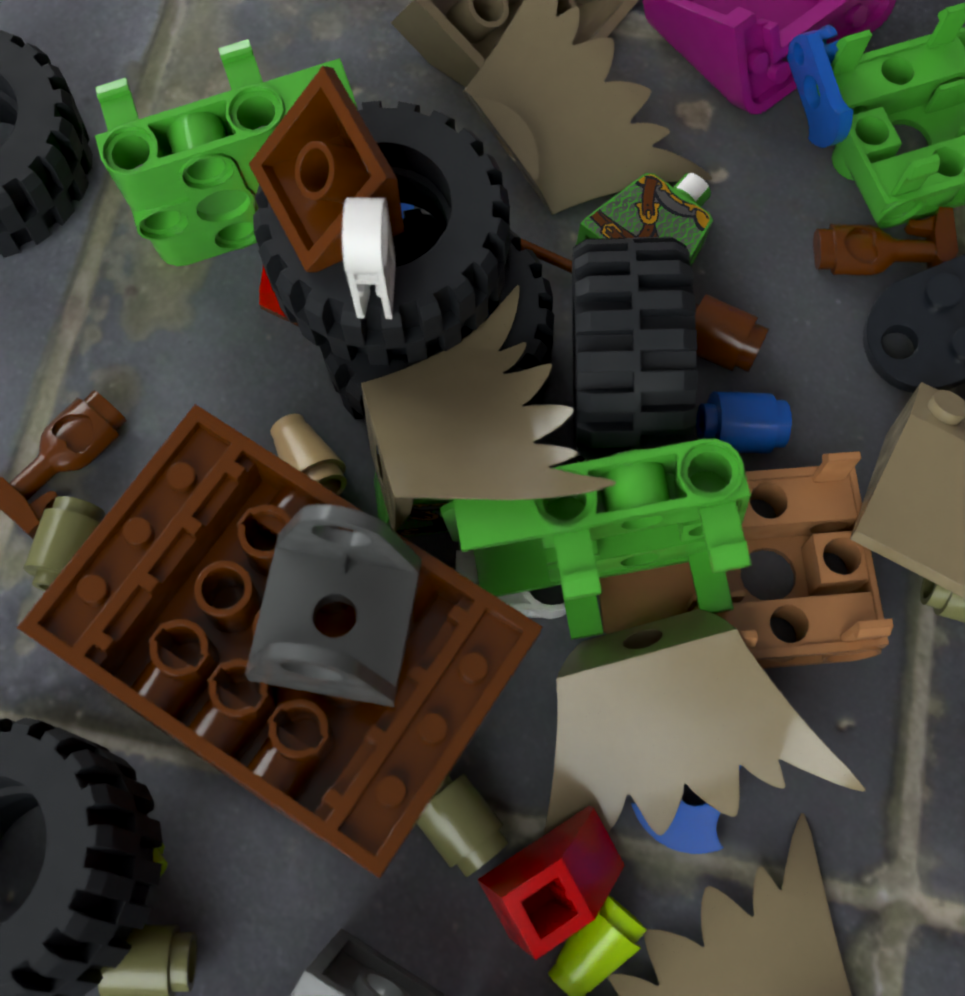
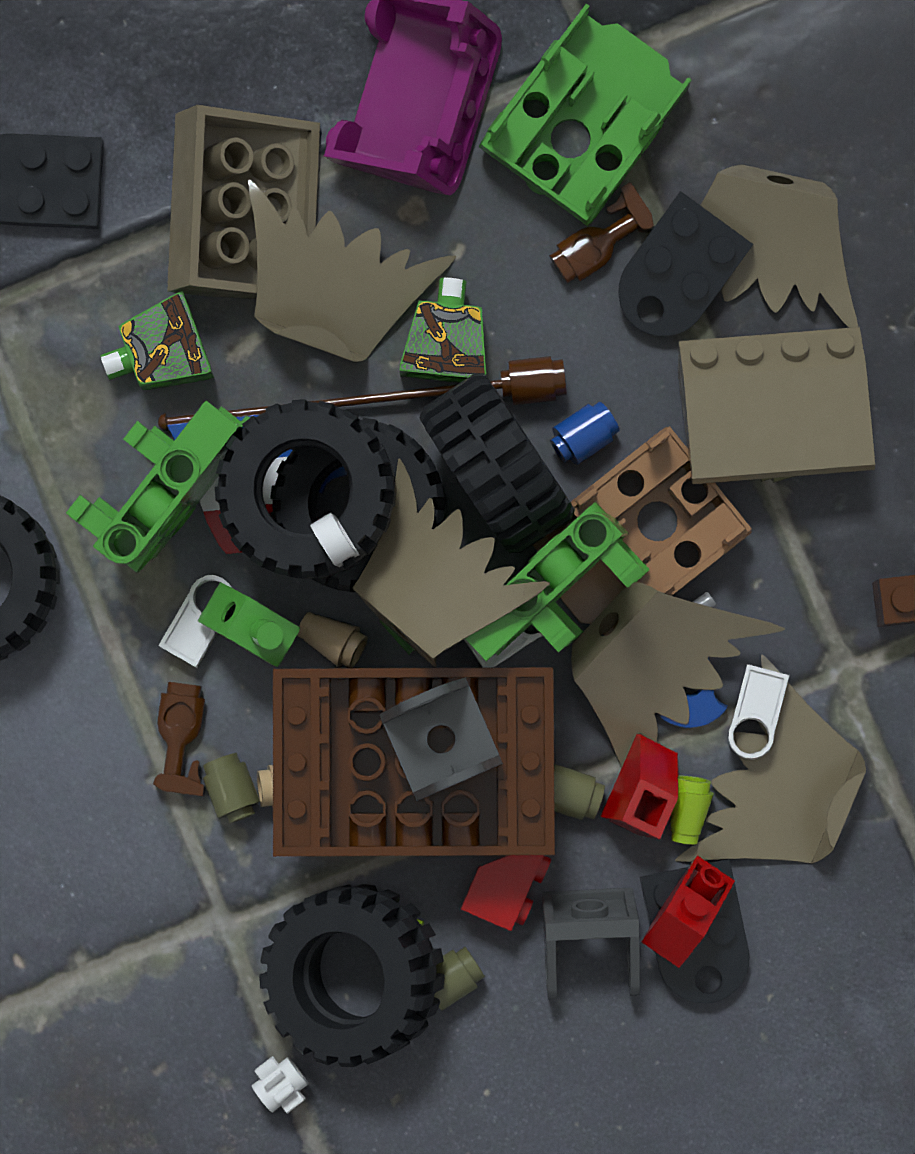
camera: 30 degrees left, 15 degrees up
reddish brown slope [249,66,404,273] -> none
blue piece [786,25,853,148] -> none
none -> torso [100,291,214,390]
none -> white piece [158,575,234,668]
none -> bright green torso [198,582,300,667]
none -> red slope [461,855,552,931]
none -> white piece [728,664,789,760]

